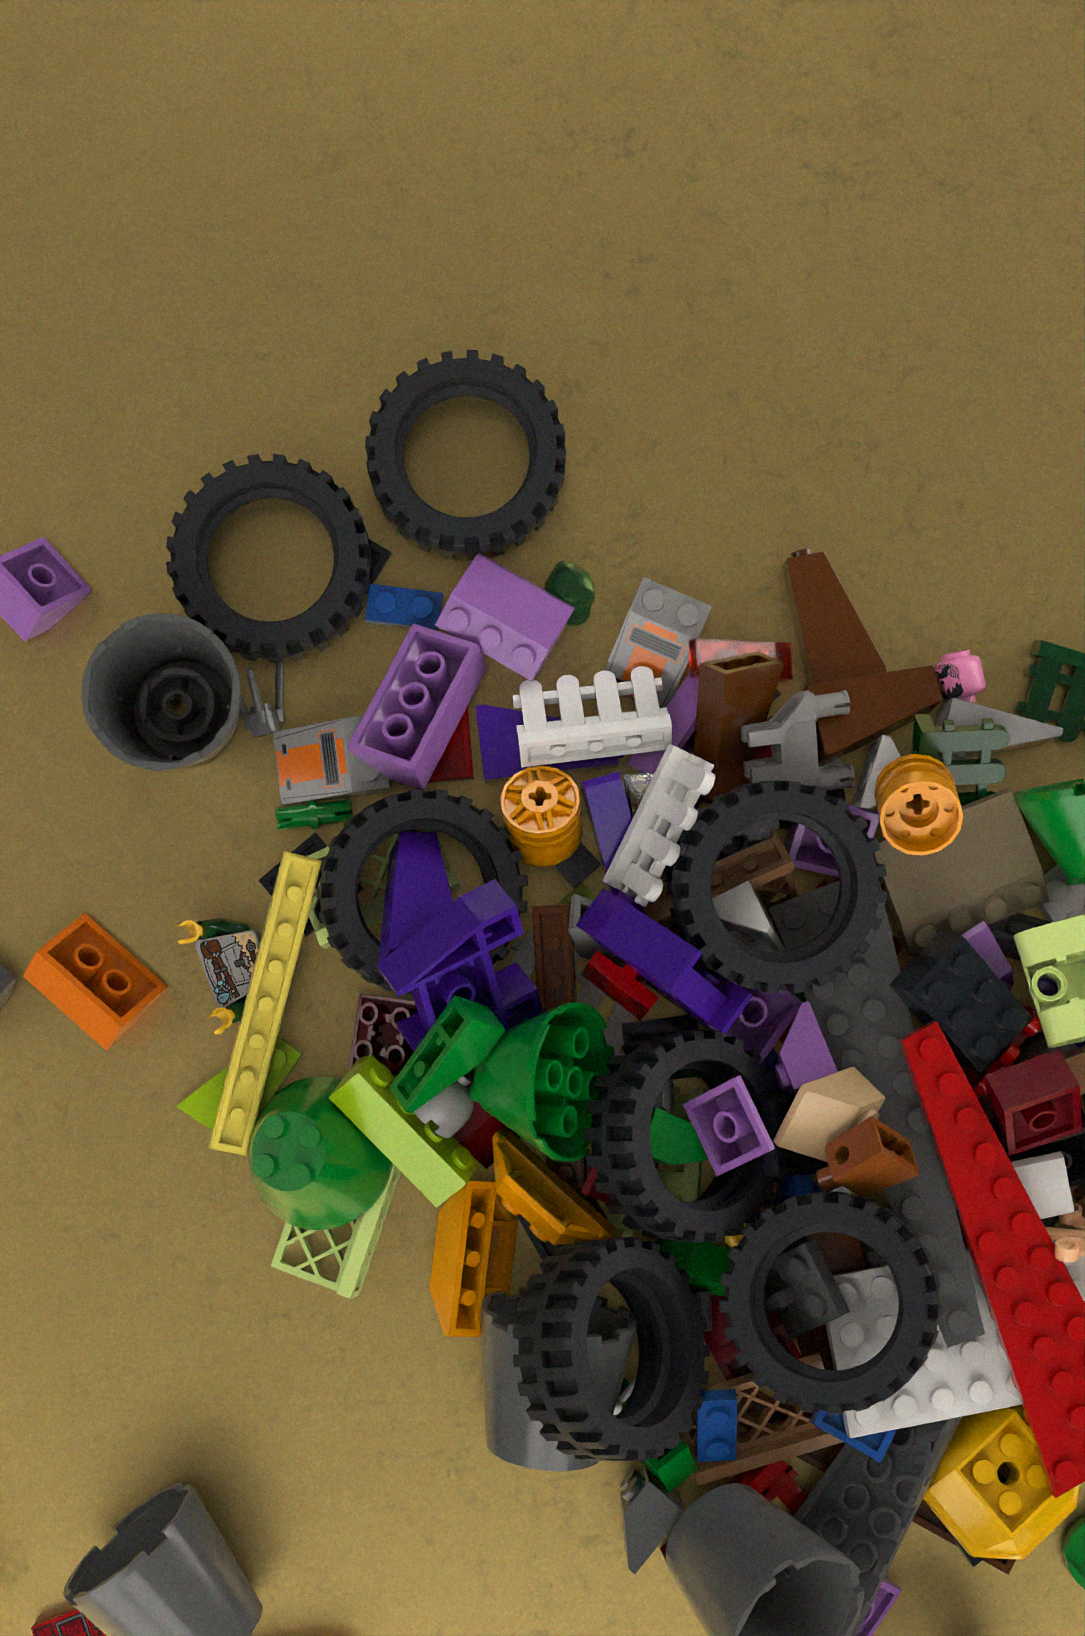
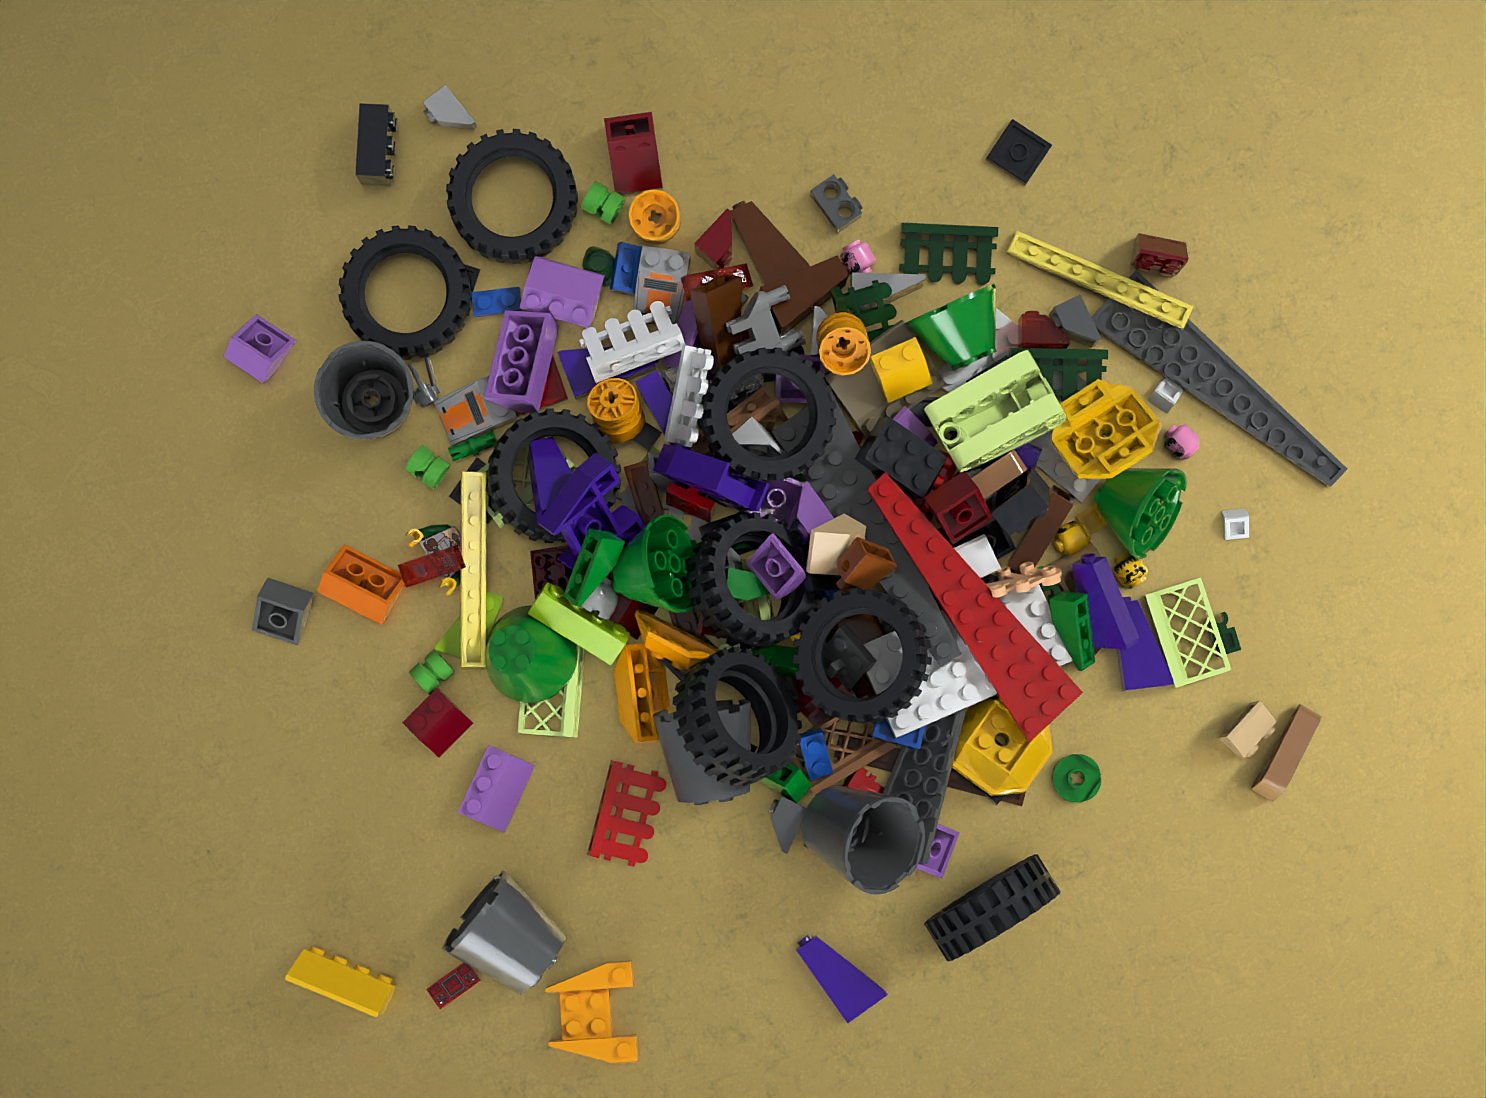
camera: 10 degrees left, 0 degrees up
none -> black brick [355,103,398,186]
none -> clear red tile [398,544,466,588]
none -> dark red slope [402,688,474,758]
none -> bright green wheel [404,445,450,490]
none -> bright green wheel [409,649,455,695]
none -> light grey slope [423,85,477,130]
none -> medium lavender slope [458,745,535,832]
none -> bright green wheel [581,181,626,225]
none -> red fence [587,760,666,867]
none -> dark red slope [604,112,663,194]
none -> blue plate [610,242,642,295]
none -> light orange wheel [629,189,681,244]
none -> dark red slope [694,208,732,271]
none -> dark grey brick [810,174,863,233]
none -> yellow slope [869,337,932,403]

